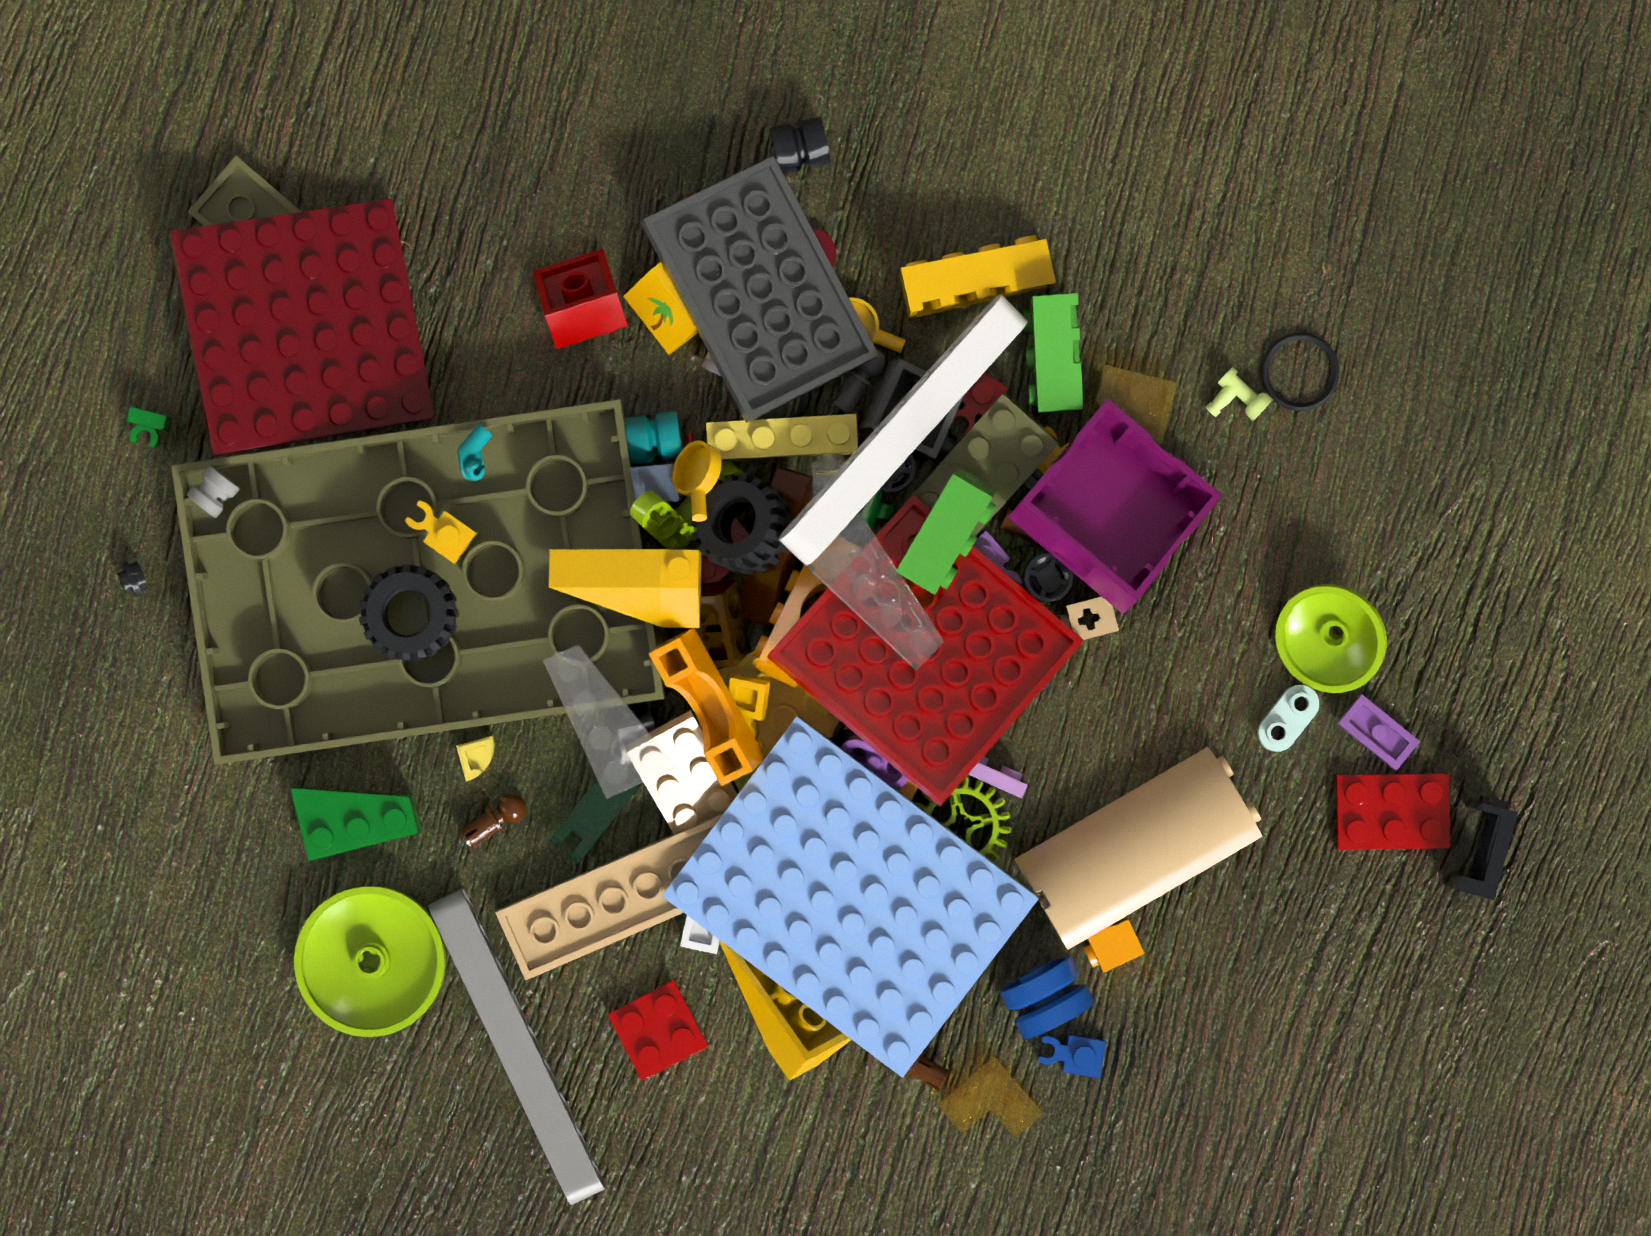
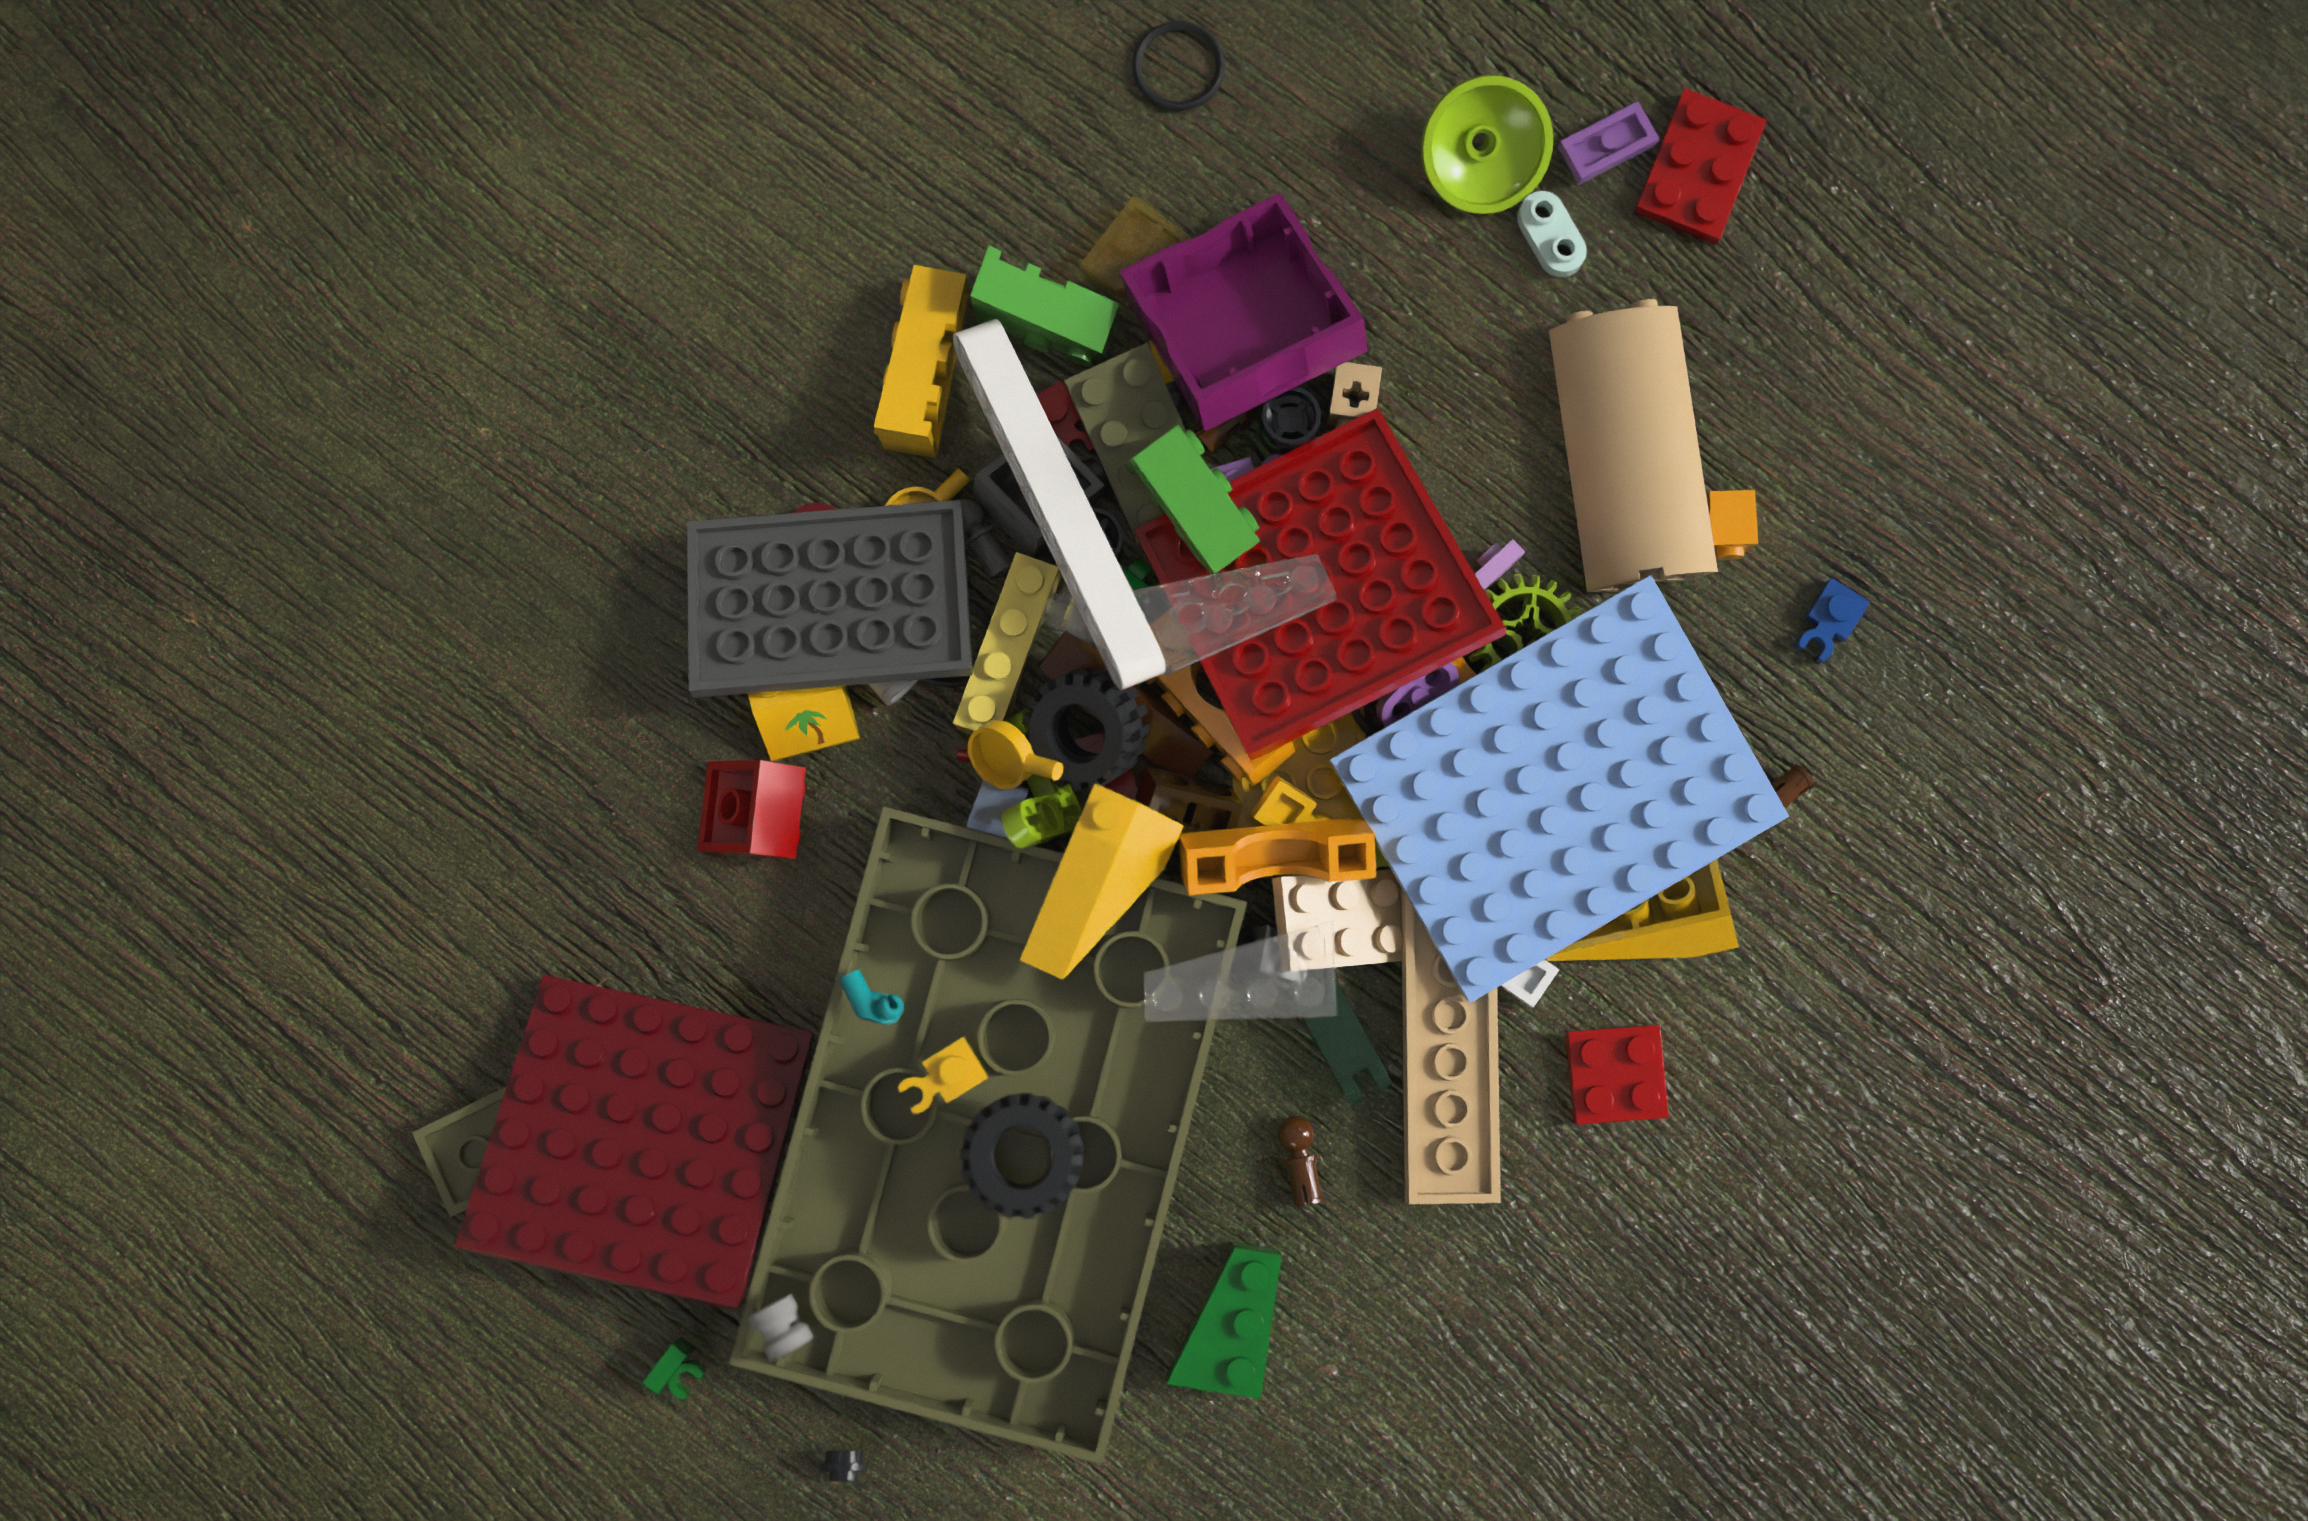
camera: 65 degrees left, 5 degrees down
lime dish [294,886,446,1037] -> none
light grey beam [428,888,606,1205] -> none
light yellow tile [456,736,495,782] -> none
teal wheel [625,410,683,465] -> none
black wheel [770,116,831,175] -> none
clear yellow plate [938,1056,1043,1138] -> none
blue wheel [999,954,1096,1040] -> none
yellowish green piece [1205,367,1274,421] -> none
black window [1445,795,1518,900] -> none

